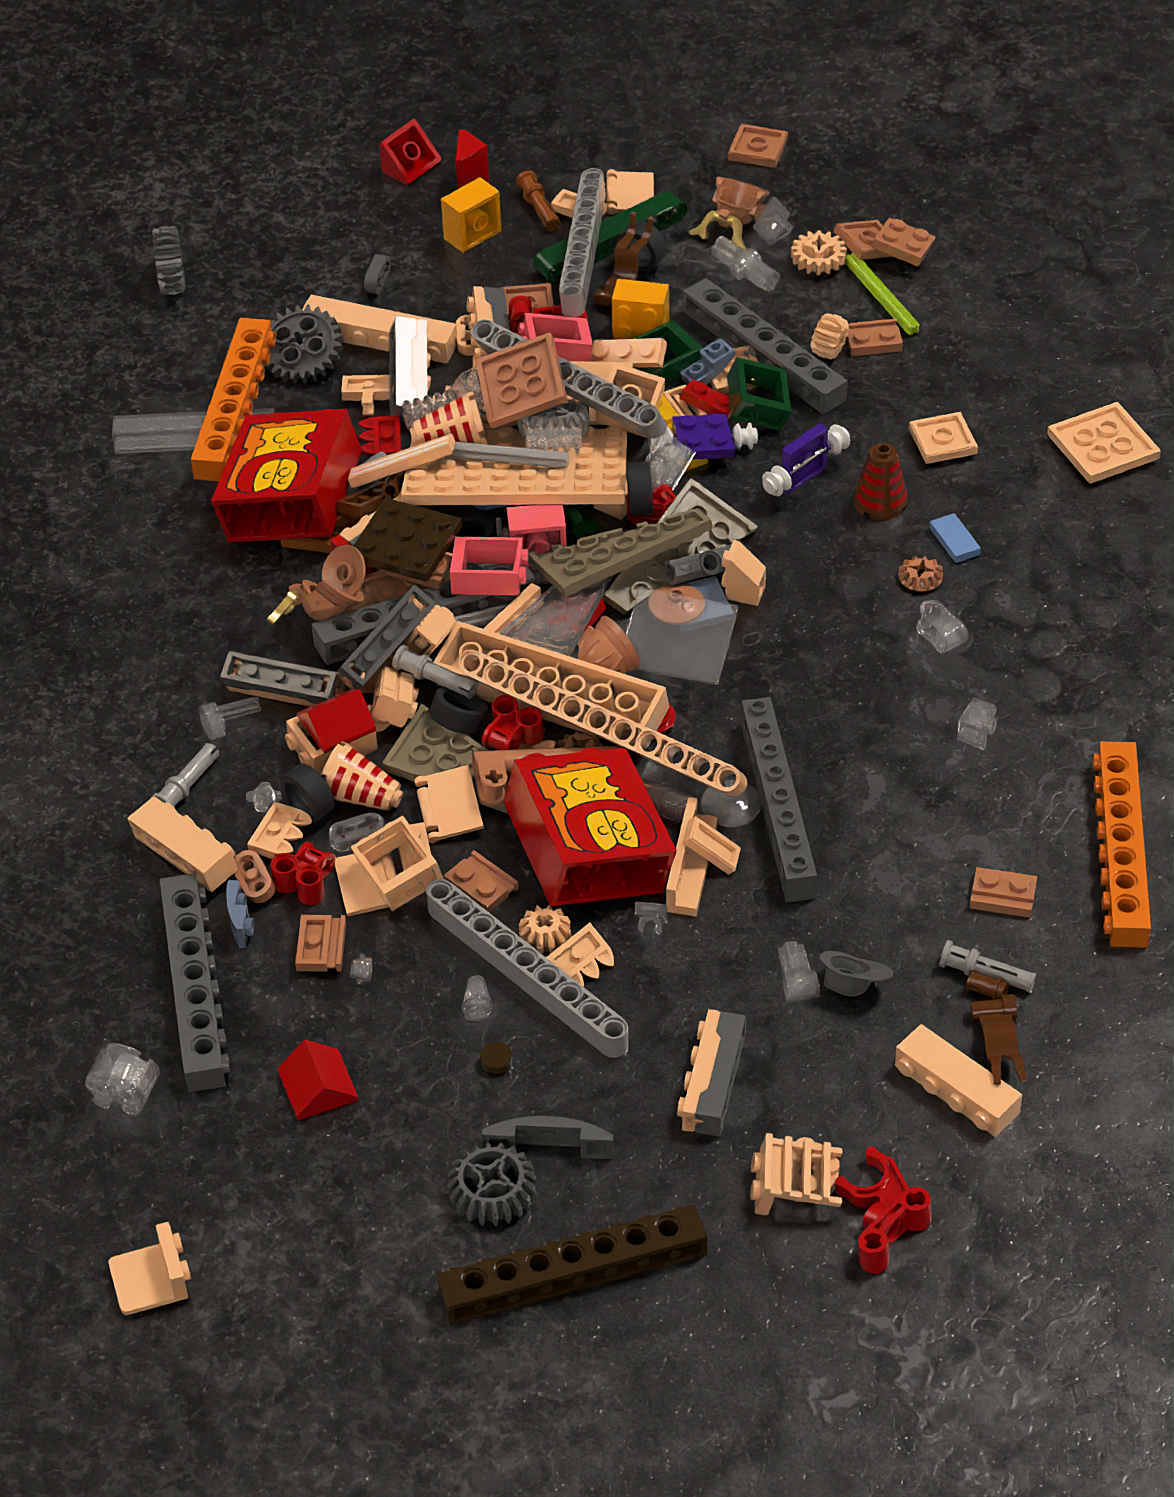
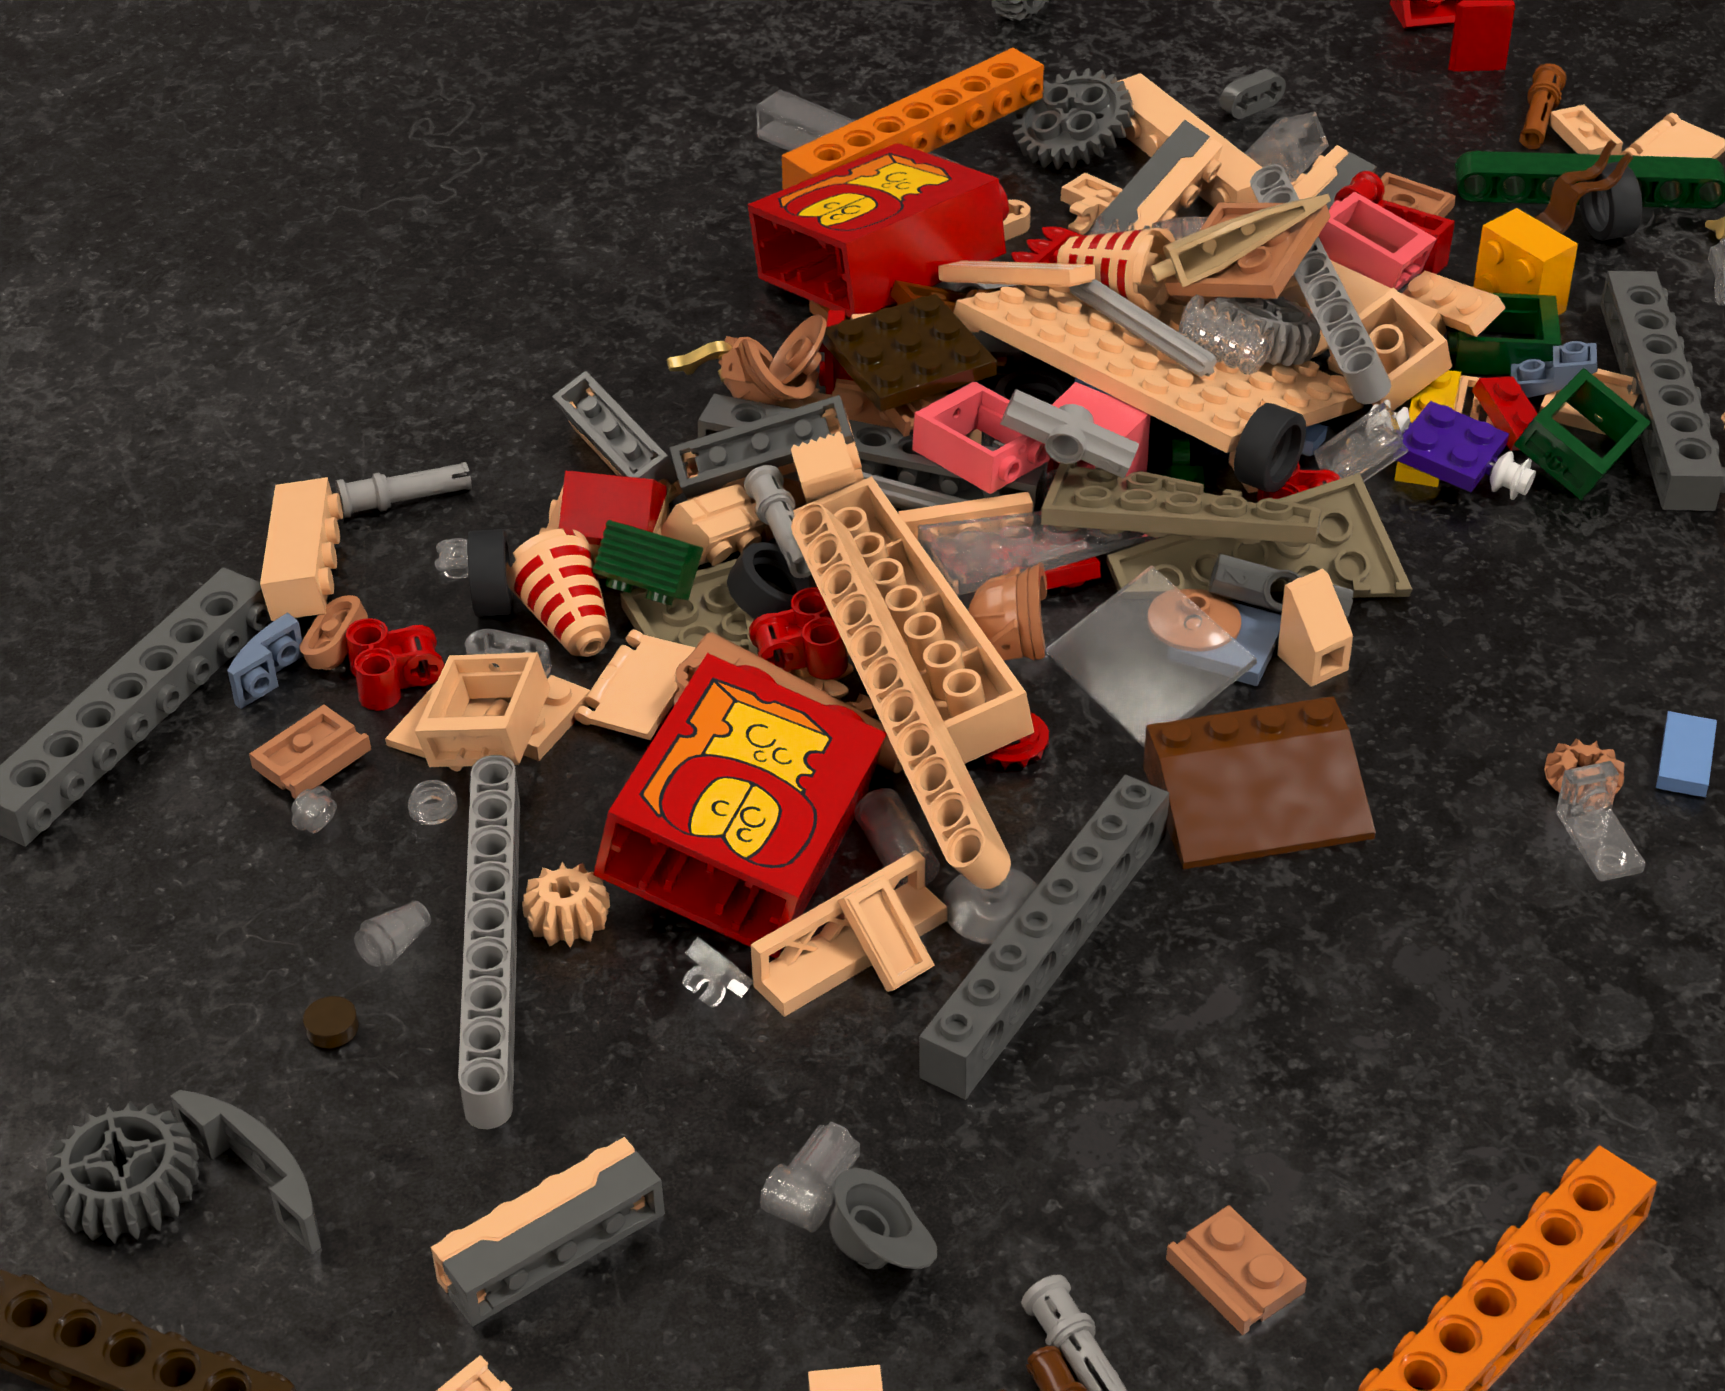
camera: 40 degrees right, 5 degrees down
clear piece [199,696,261,740] -> none
light nougat plate [247,802,312,859] -> none
red slope [278,1040,359,1120] -> none
light orange brick [441,178,502,253] -> none
nougat plate [443,851,518,913] -> none
light nougat plate [546,923,614,987] -> none
light grey beam [559,168,606,317] -> none
plate [762,423,850,496] -> none
reddish brown cone [853,443,908,520] -> none
clear piece [917,600,968,654] -> none
clear brick [957,697,997,750] -> none
none -> clear plate [408,780,458,825]
none -> dark green brick [593,520,704,606]
none -> light grey piece [1000,389,1139,478]
none -> reddish brown slope [1143,696,1376,869]
none -> tan piece [1150,194,1331,287]
none -> clear brick [1245,111,1329,182]
none -> clear bracket [1556,761,1645,881]

